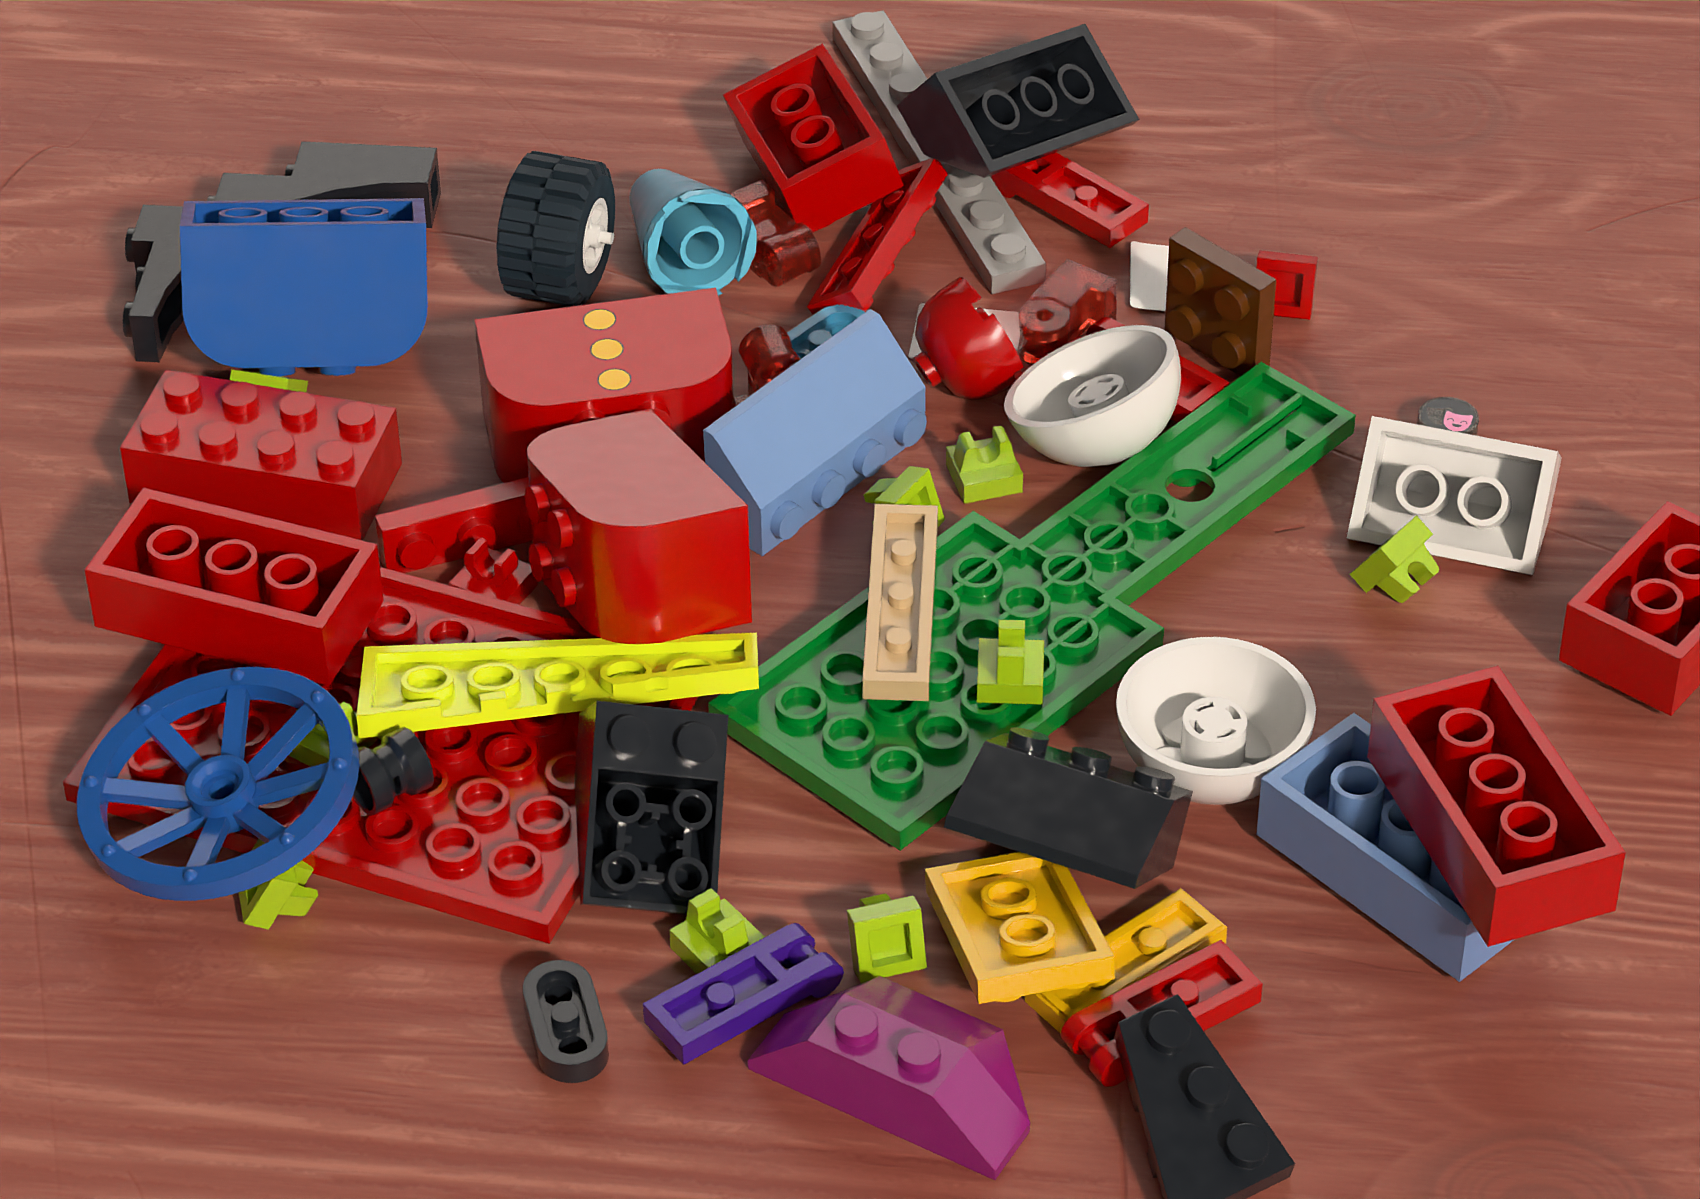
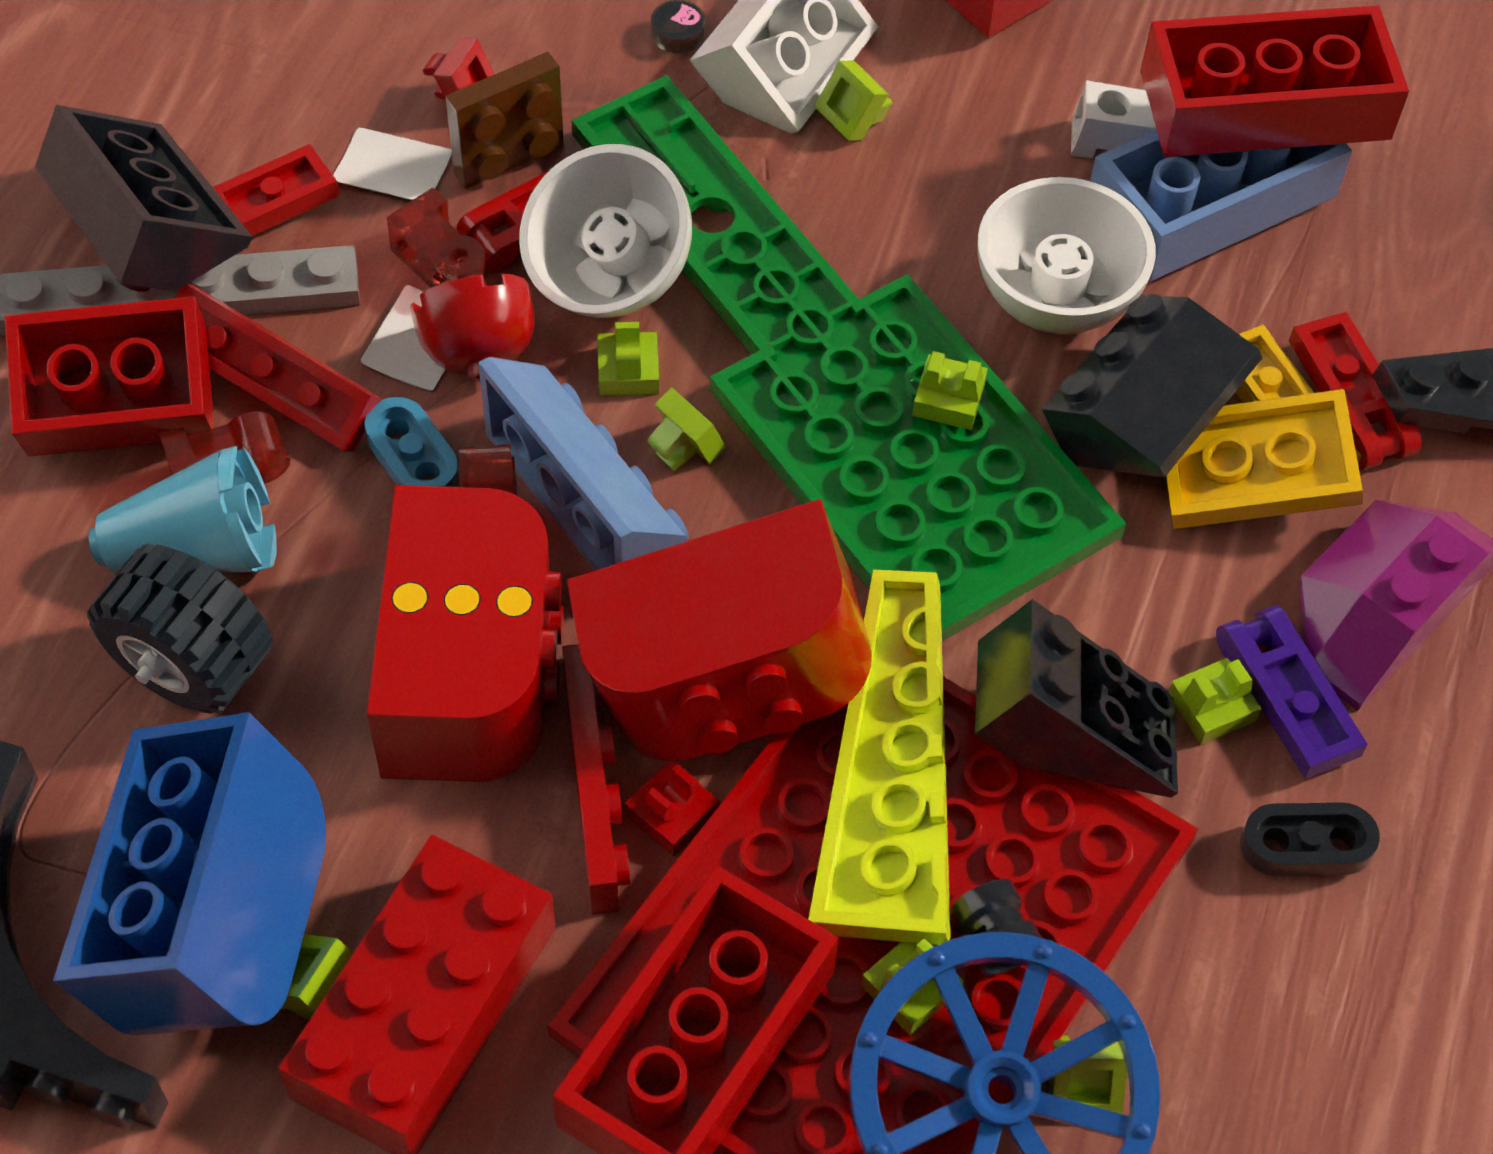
camera: 80 degrees left, 15 degrees up
lime tile [847,893,927,983] -> none
tan plate [862,504,938,701] -> none

